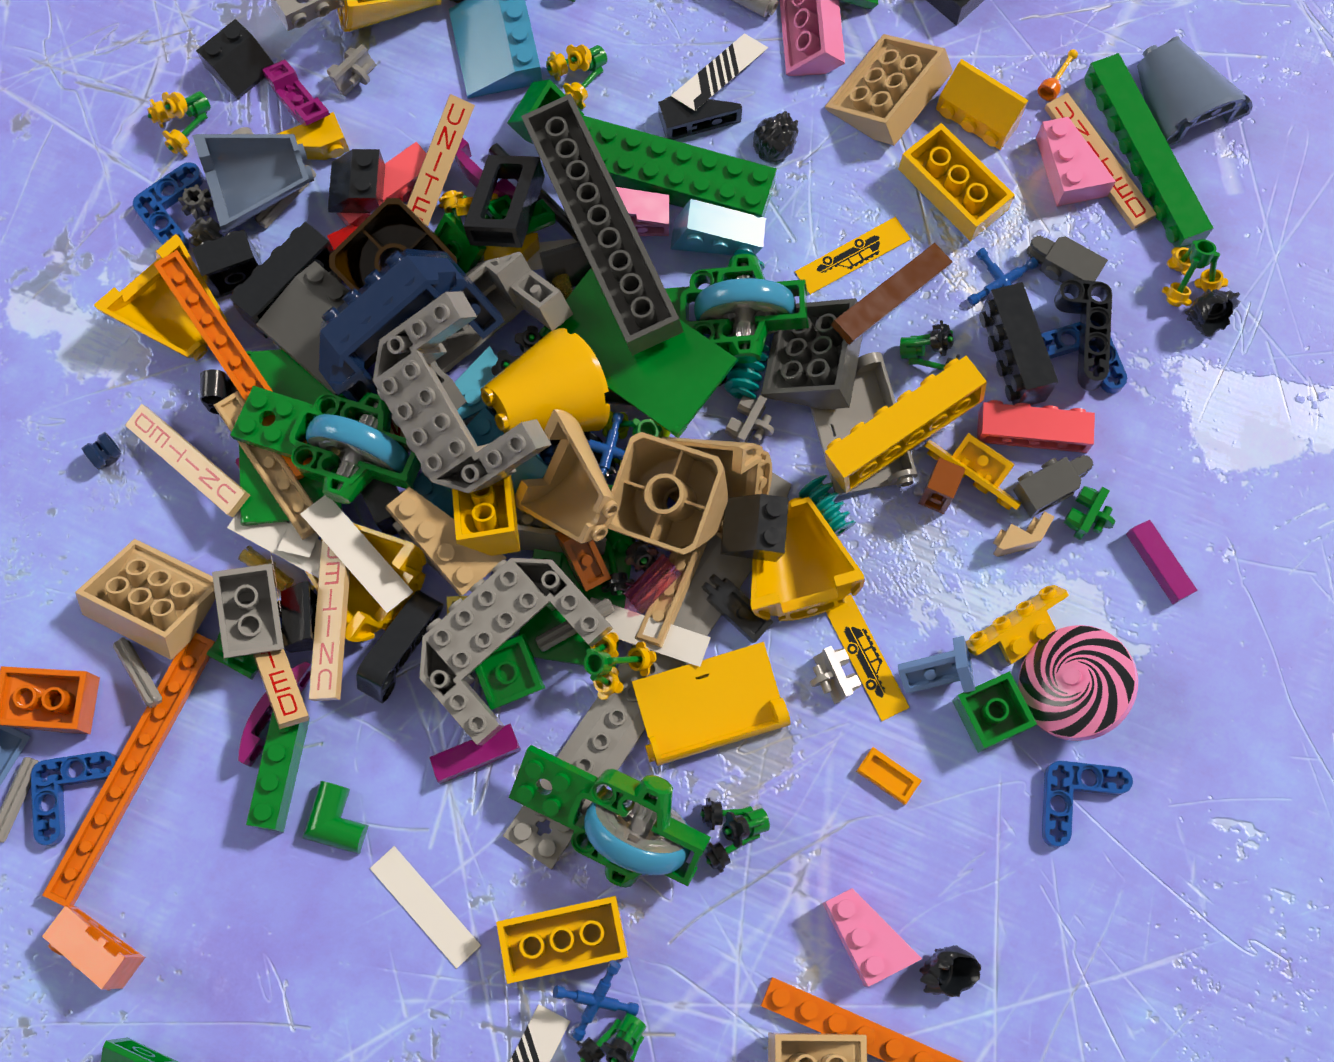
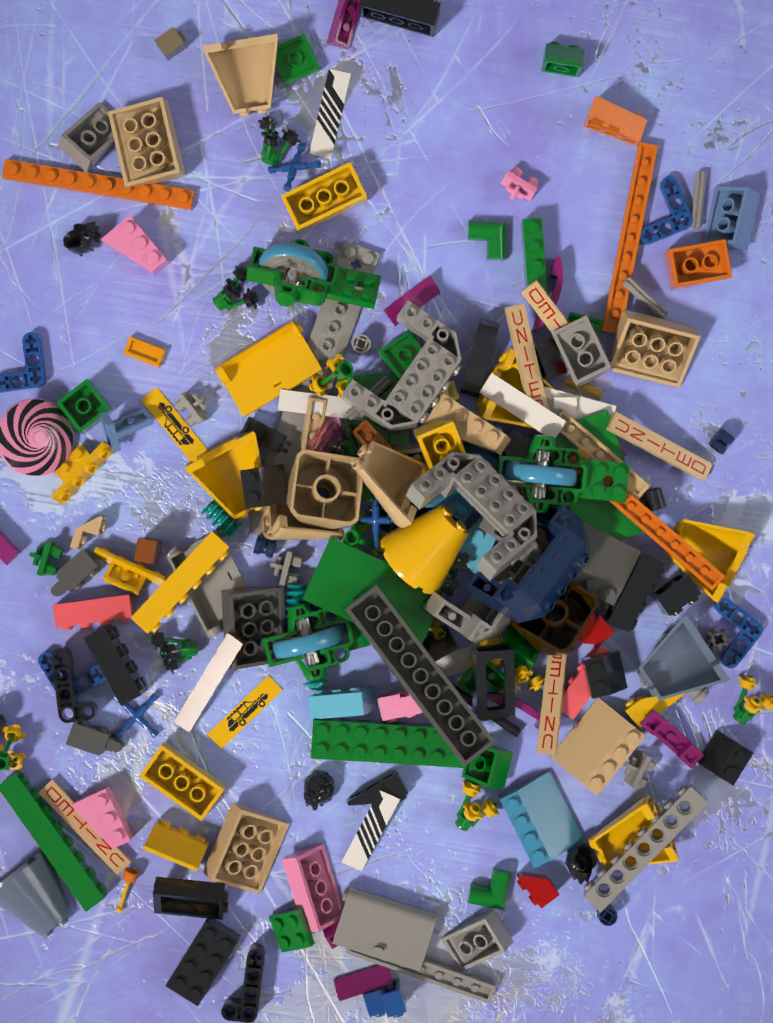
camera: 165 degrees right, 15 degrees up
dark grey gear [188,217,223,247] -> none
white sticker [370,846,481,969] -> none
none -> black piece [152,876,229,920]
none -> dark blue wheel [253,535,277,558]
none -> light grey wheel [352,334,371,355]
none -> bright pink hips [501,167,538,201]
none -> tan slope [550,697,646,796]

